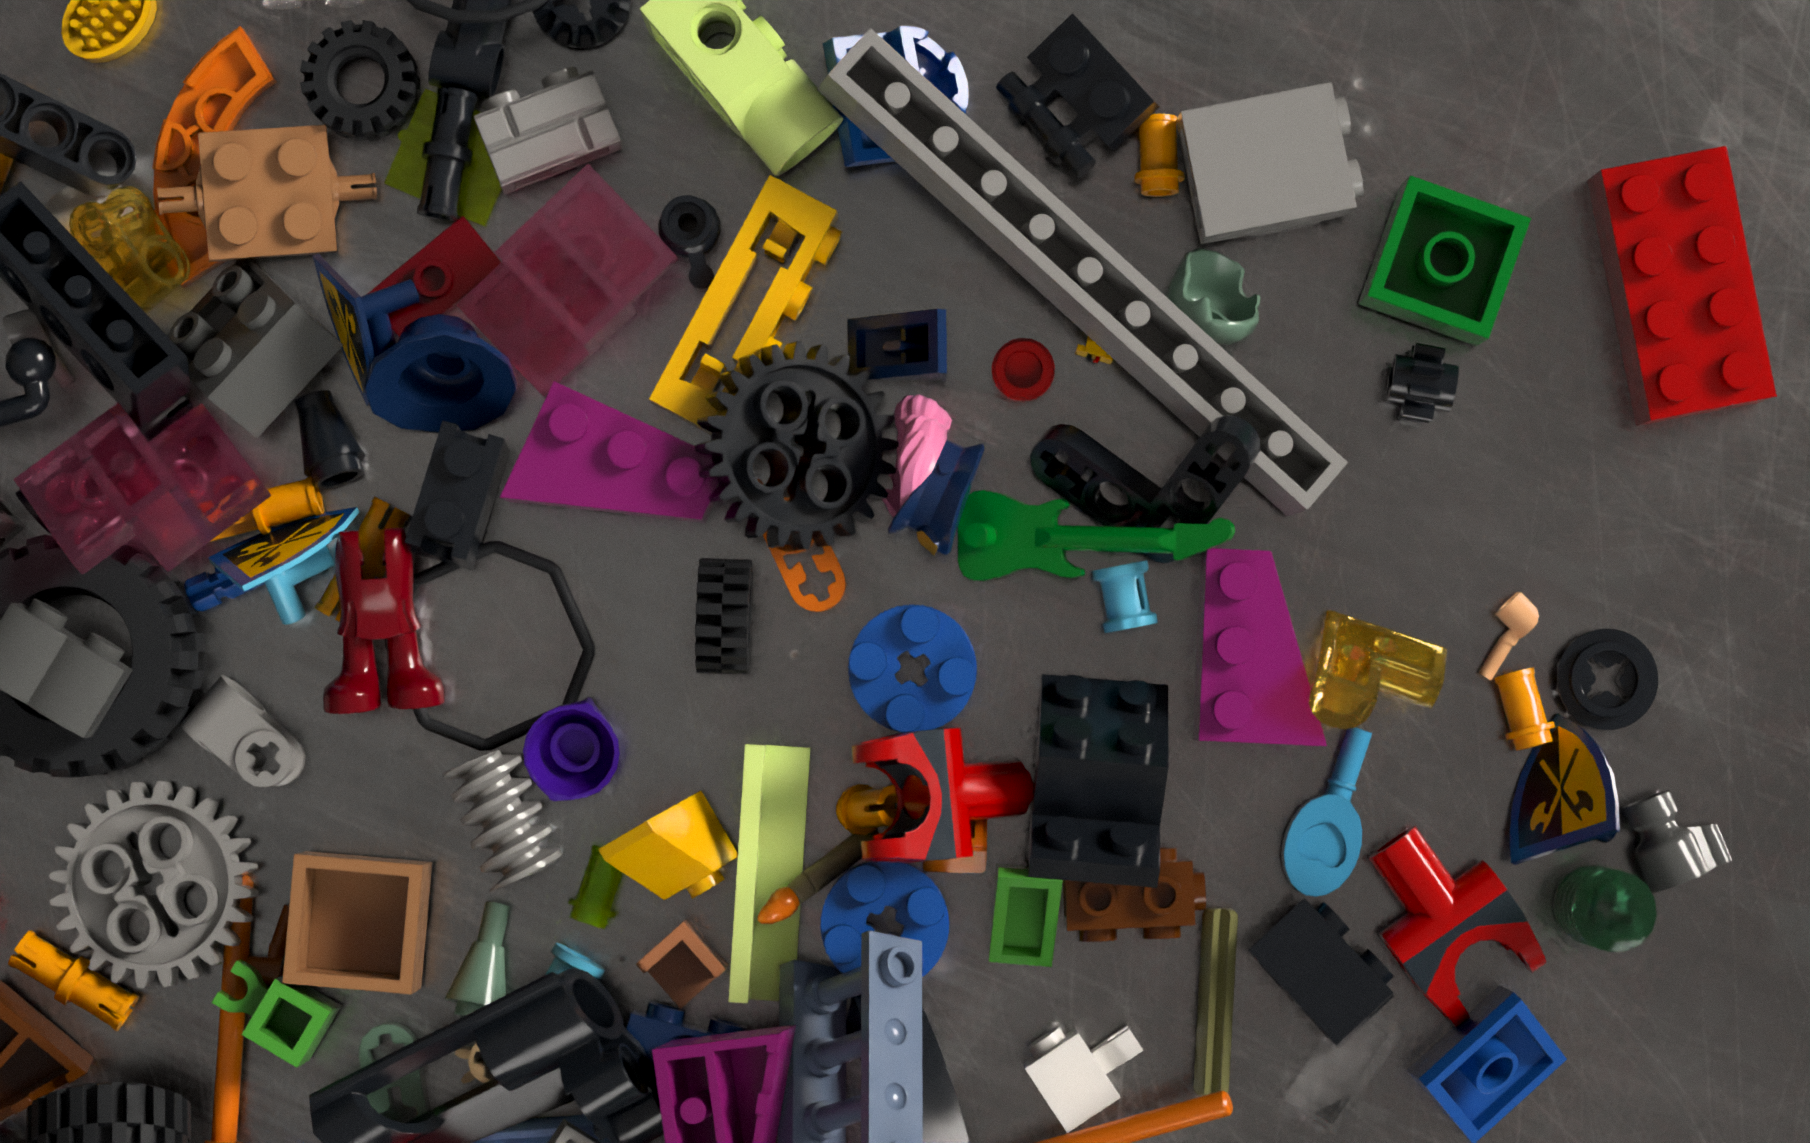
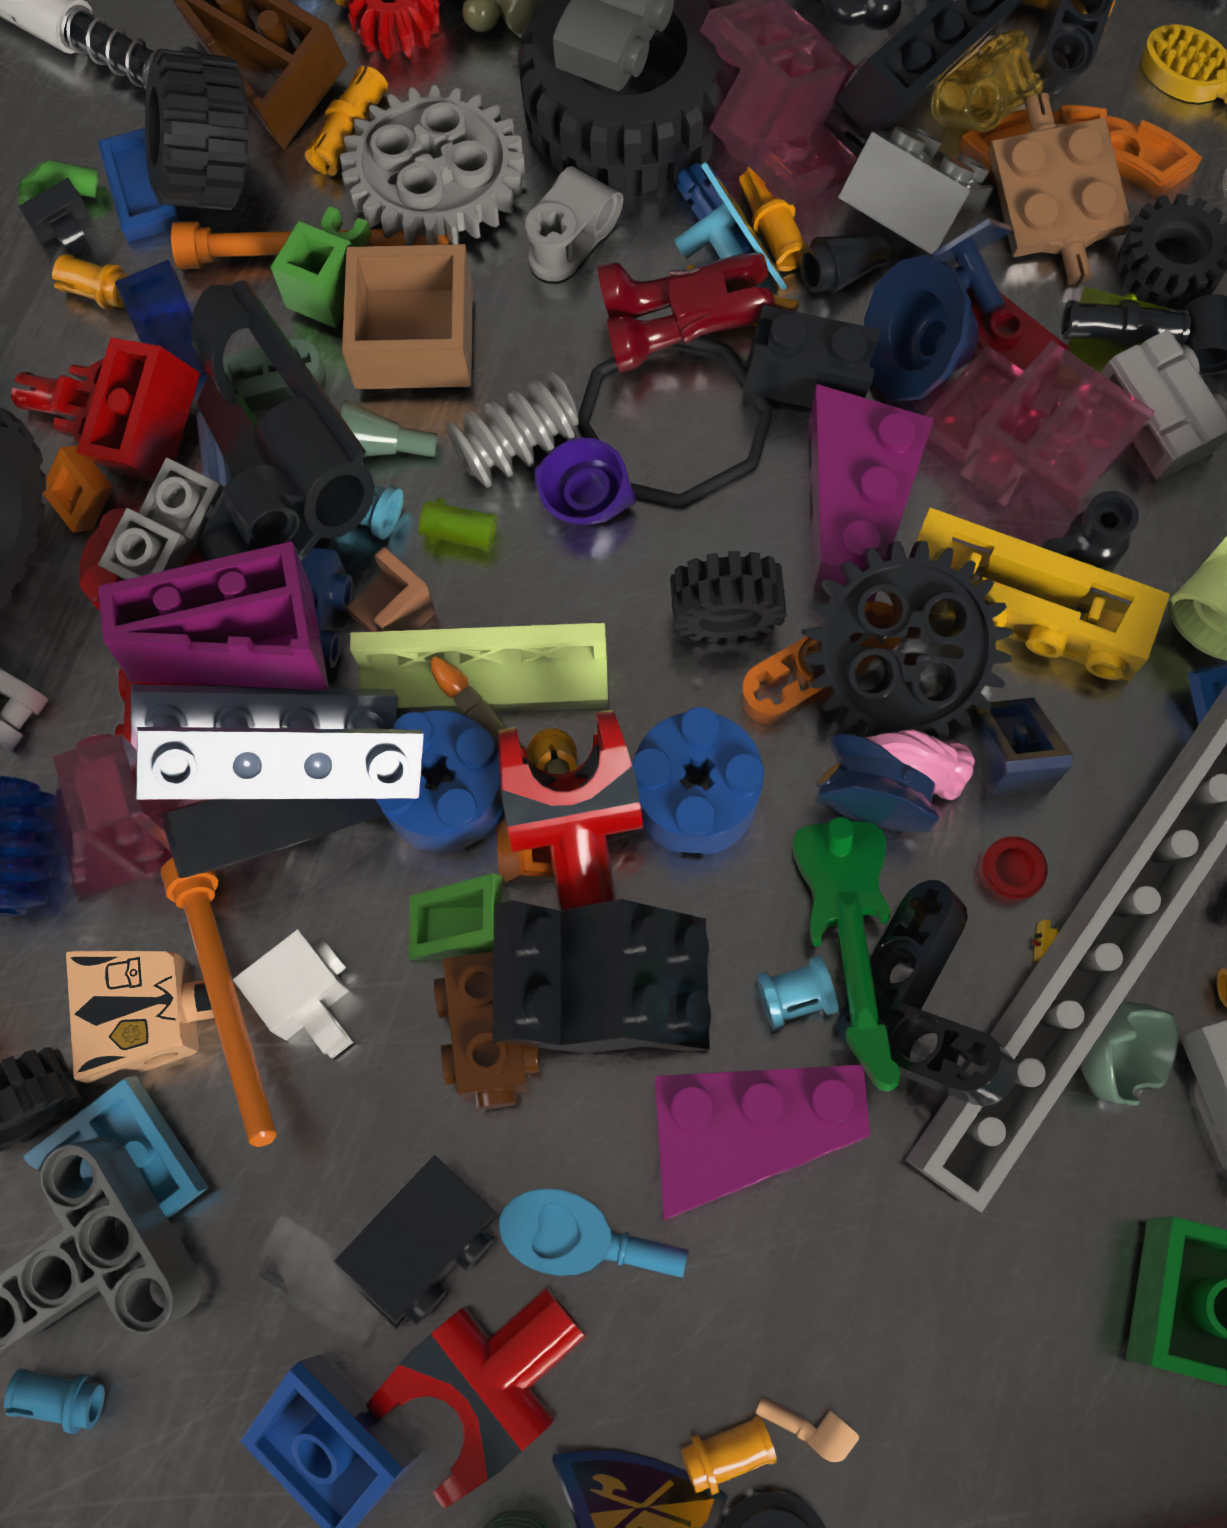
camera: 90 degrees right, 15 degrees down
yellow slope [598,790,738,900] -> none
olive axle [1193,908,1238,1096] -> none
clear yellow brick [1309,610,1447,729] -> none
black gear [1386,343,1459,423] -> none

